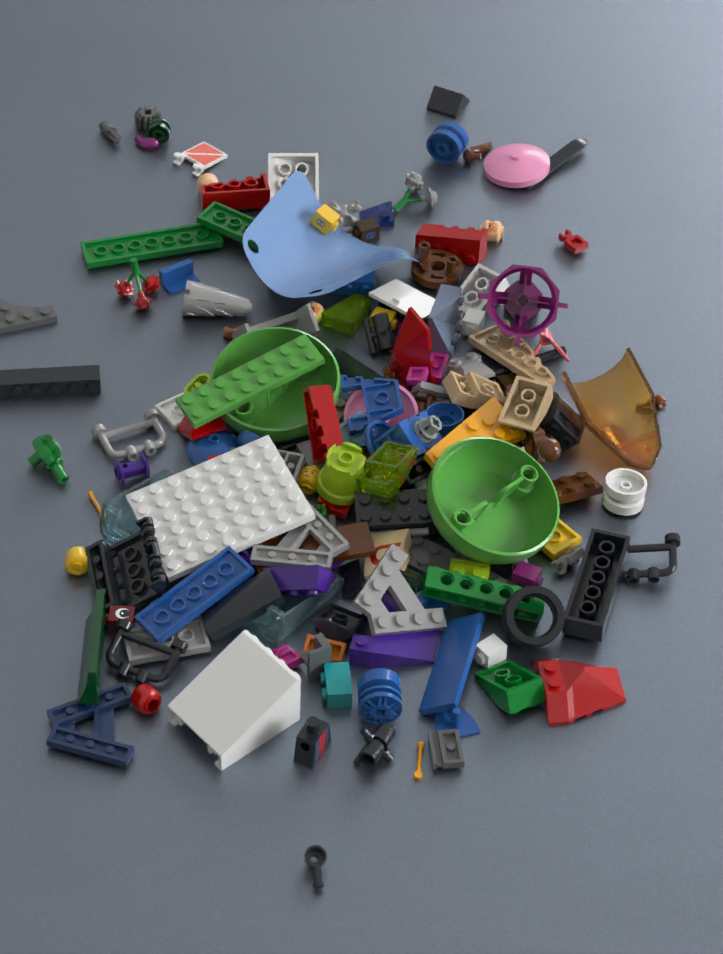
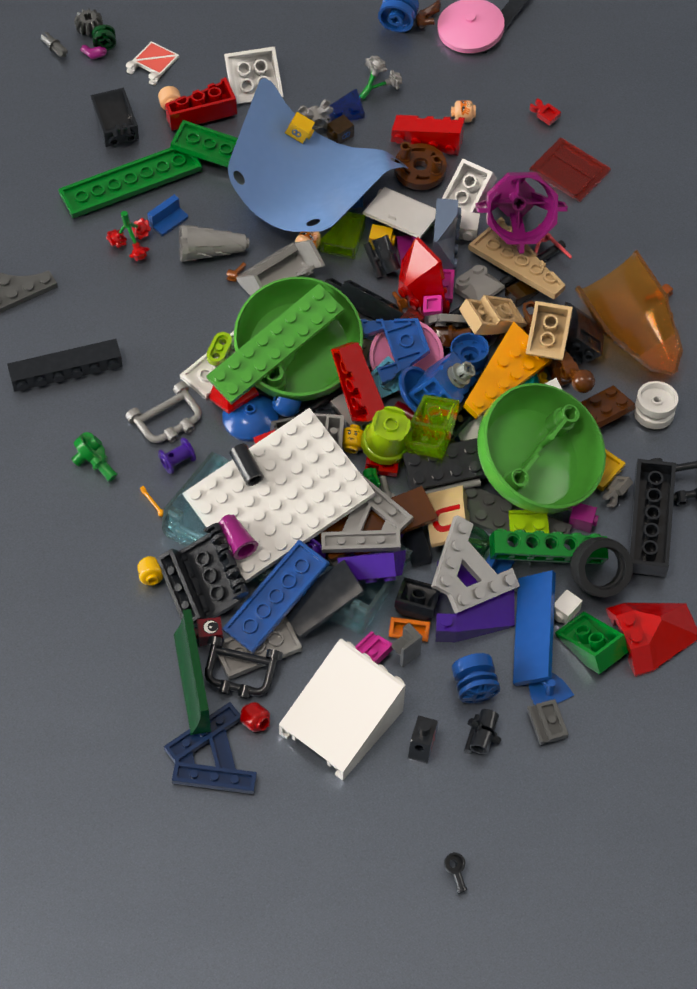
camera: 10 degrees left, 15 degrees up
teal brick [320,662,353,708] -> none
light orange hinge [414,741,425,780] -> none
none -> black piece [90,87,139,147]
none -> magenta plant [218,514,258,560]
none -> black pin [229,443,264,486]
none -> clear red piece [529,137,611,202]

